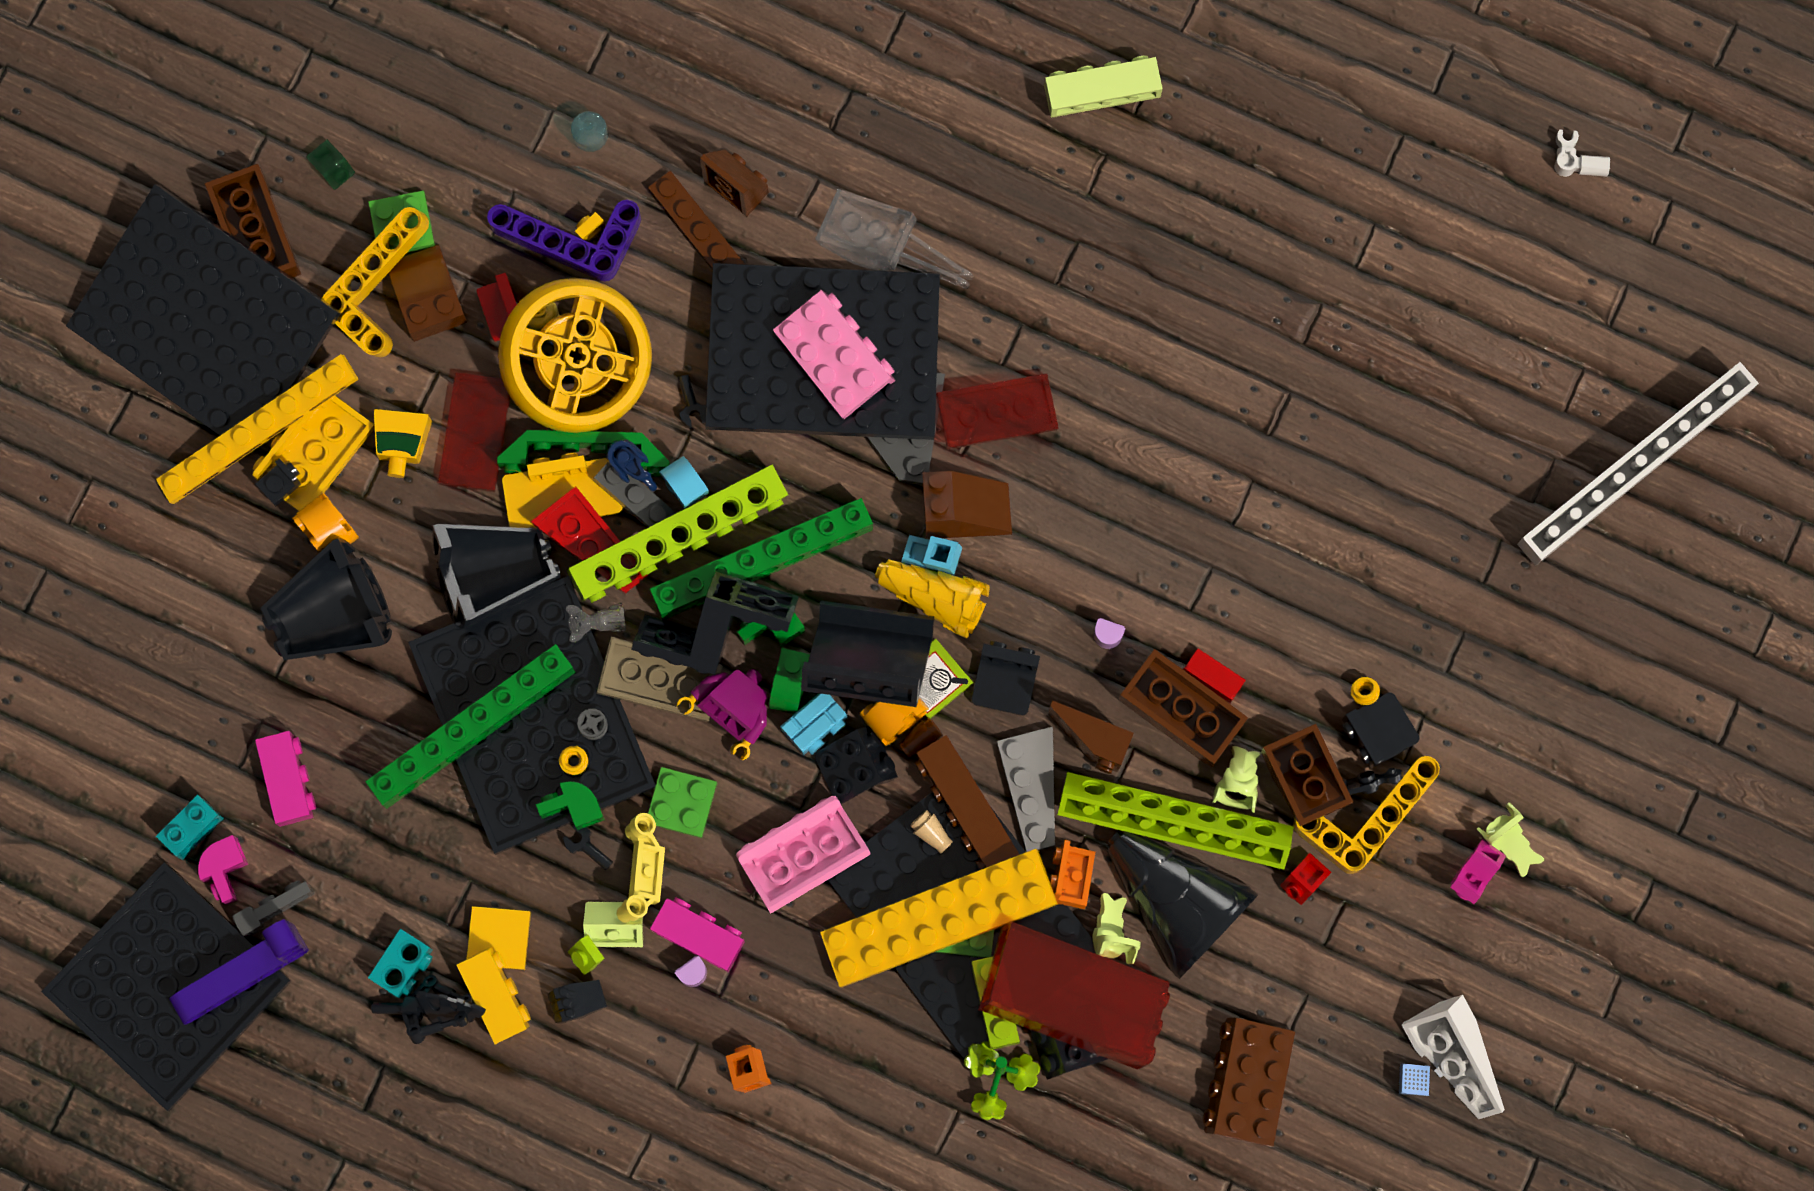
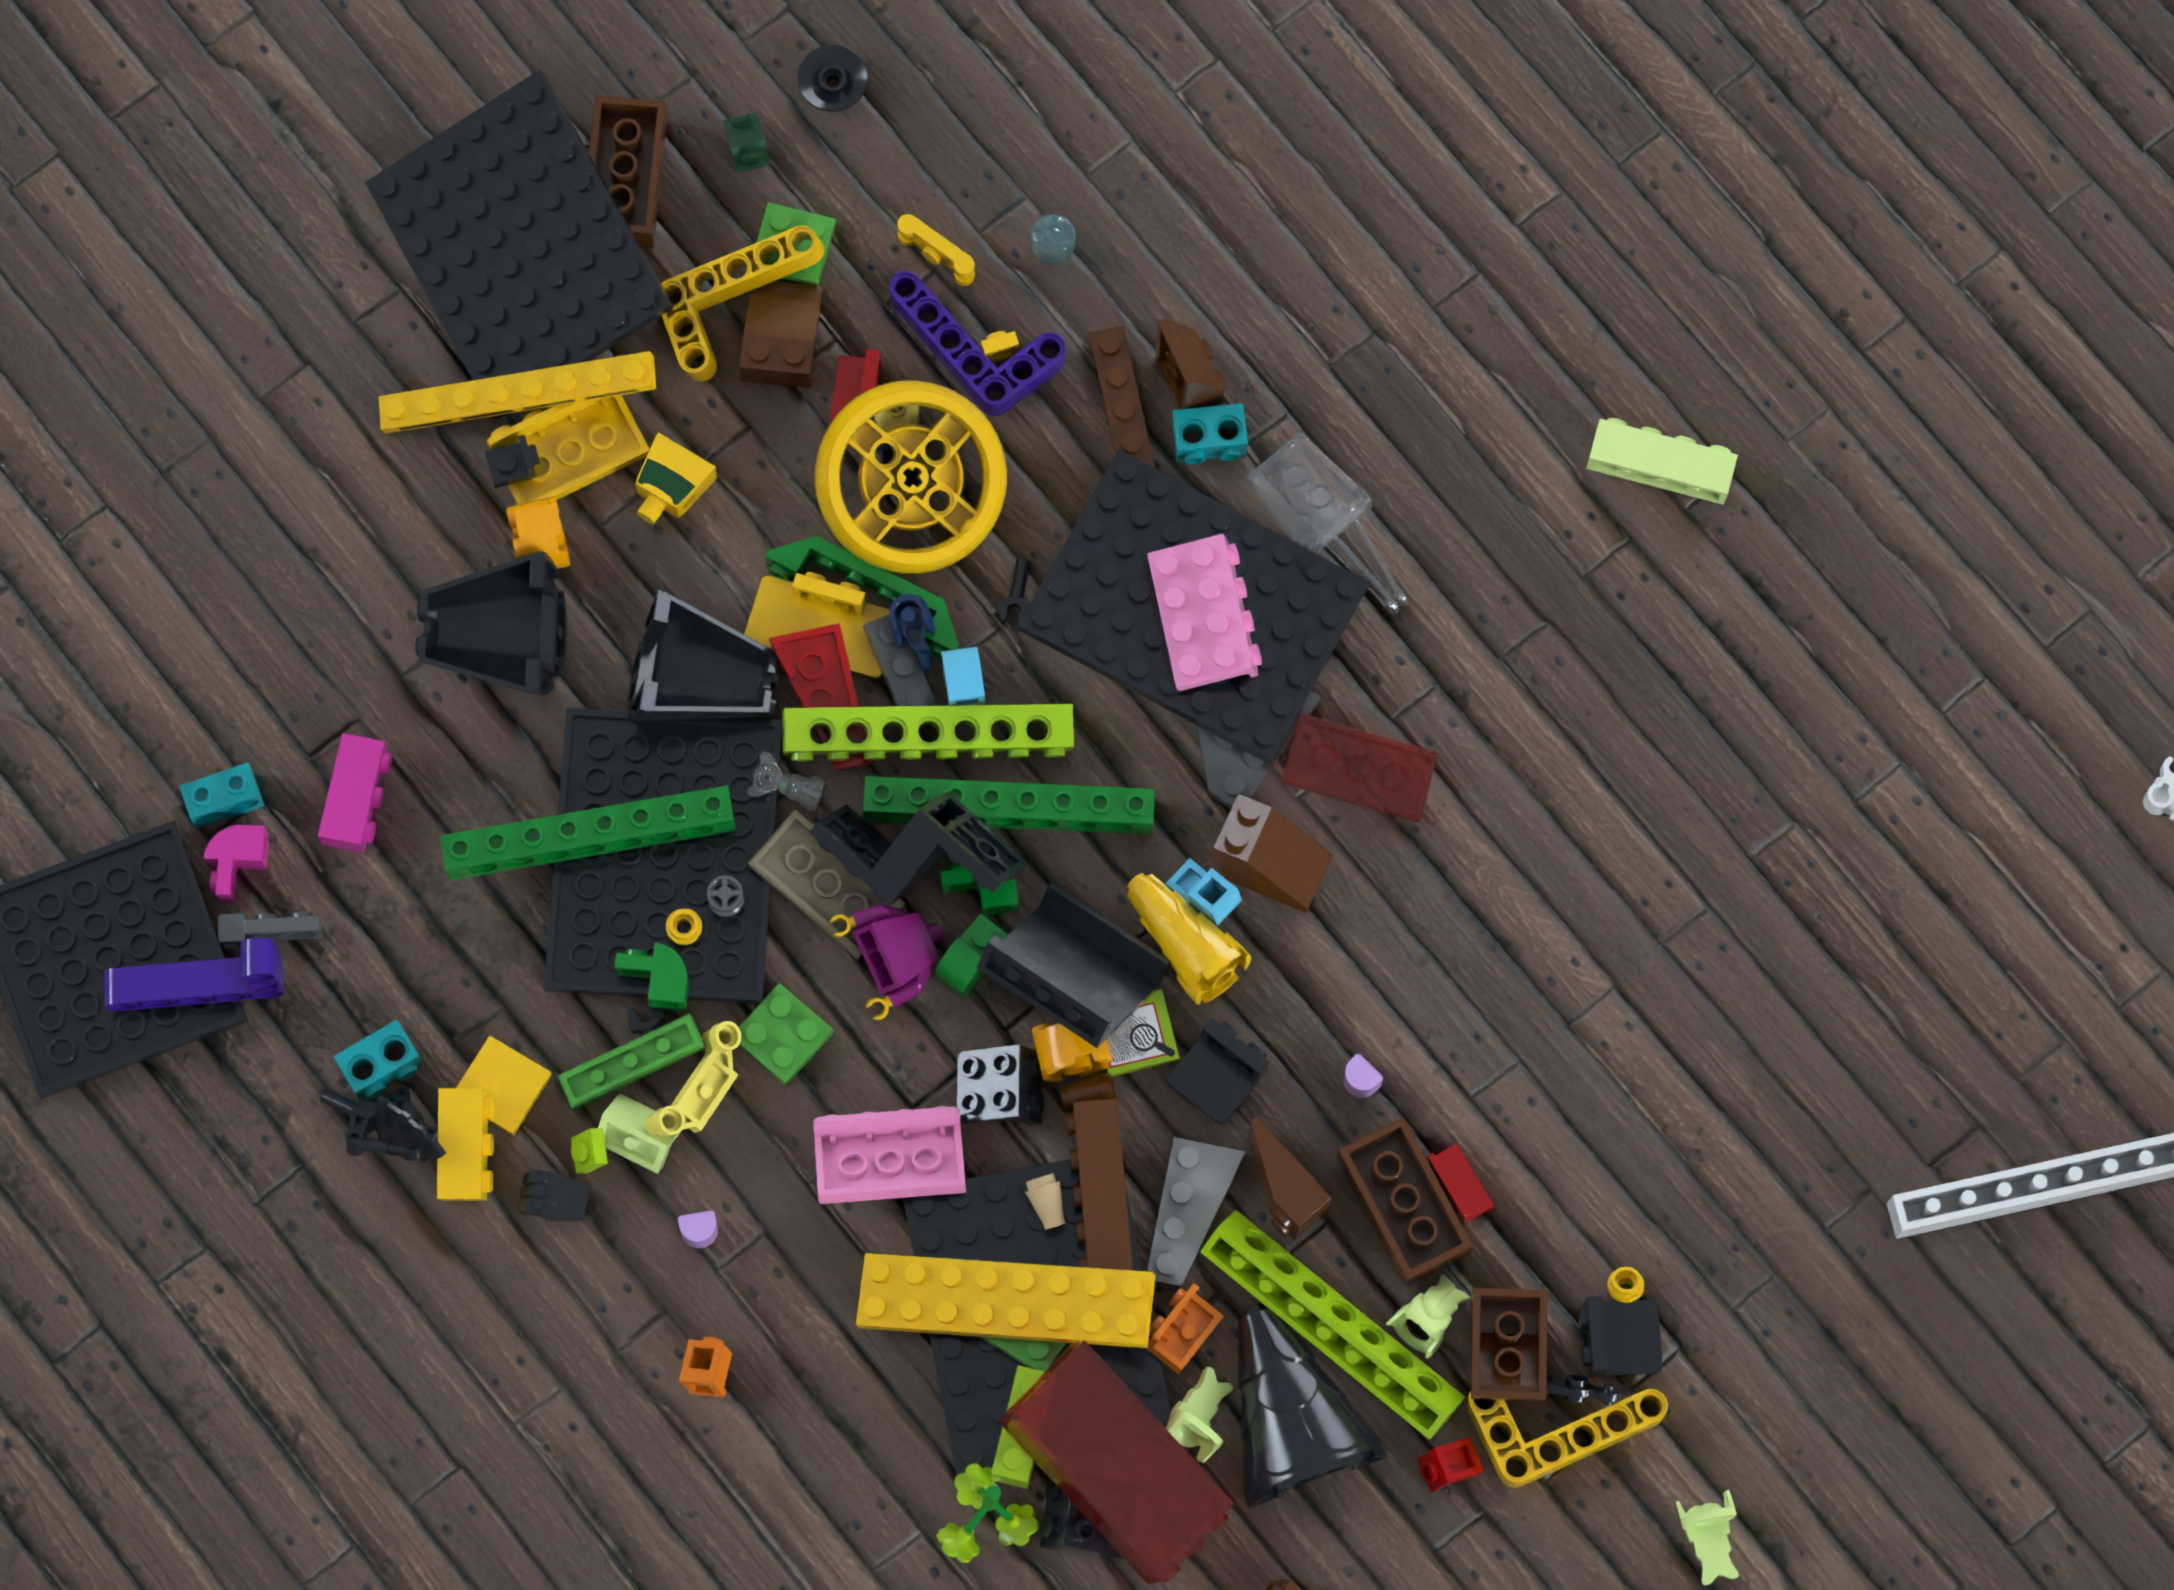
camera: 25 degrees right, 5 degrees down
clear red tile [438,373,510,492] -> none
dark pink brick [650,897,745,973] -> none
medium azure brick [780,693,847,756] -> none
dark pink brick [1450,839,1506,904] -> none
none -> bright green tile [558,1013,706,1110]
none -> black dish [797,45,867,112]
none -> yellow plate [897,214,975,286]
none -> teal brick [1172,403,1248,465]

